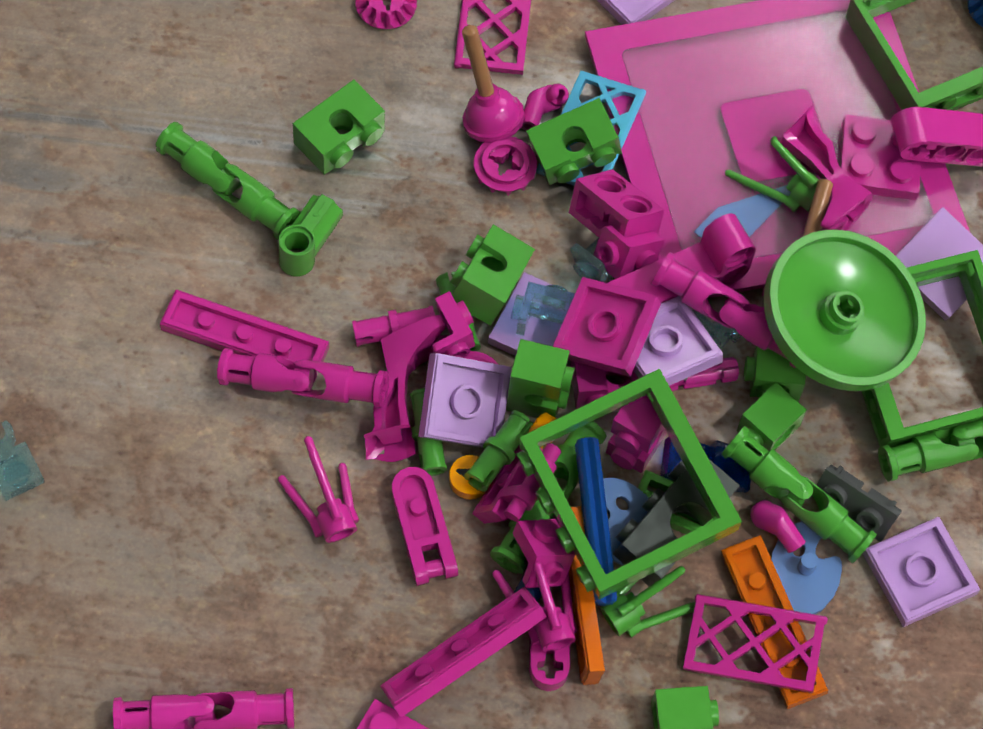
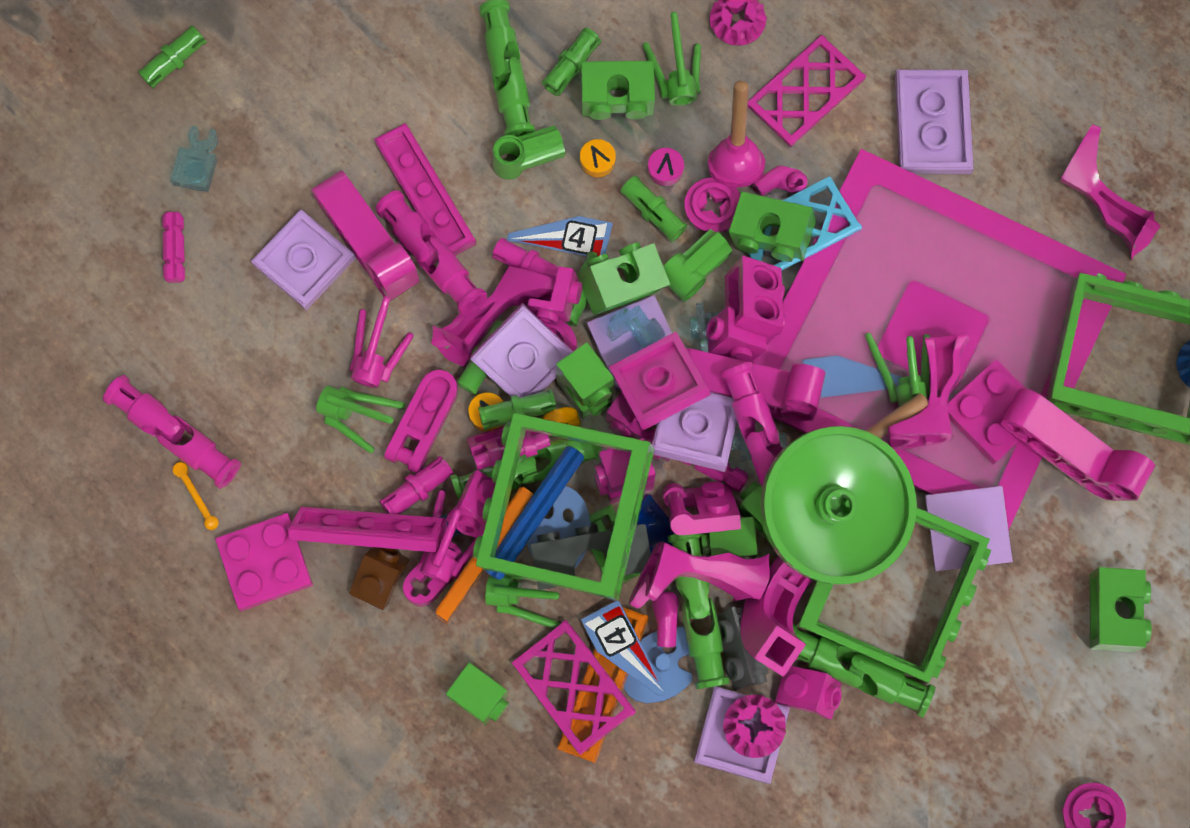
camera: 45 degrees right, 10 degrees up
none -> dark pink axle [162,212,185,283]
none -> lavender tile [251,210,356,311]
none -> dark pink beam [311,170,419,301]
none -> bright green plant [316,385,406,453]
none -> reddish brown bracket [349,547,410,610]
none -> dark pink pin [379,456,454,515]
none -> sticker [507,216,613,256]
none -> bright green pin [541,27,601,96]
none -> light orange tile [580,139,616,177]
none -> sticker [581,601,666,697]
none -> bright green pin [620,176,688,242]
none -> dark pink animal [629,542,770,609]
none -> bright green plant [642,12,701,106]
none -> dark pink tile [648,148,684,186]
none -> dark pink plate [662,482,741,535]
none -> bright green piece [663,229,733,302]
none -> dark pink gear [723,695,786,758]
none -> dark pink arch [740,556,812,677]
none -> dark pink bracket [775,666,842,720]

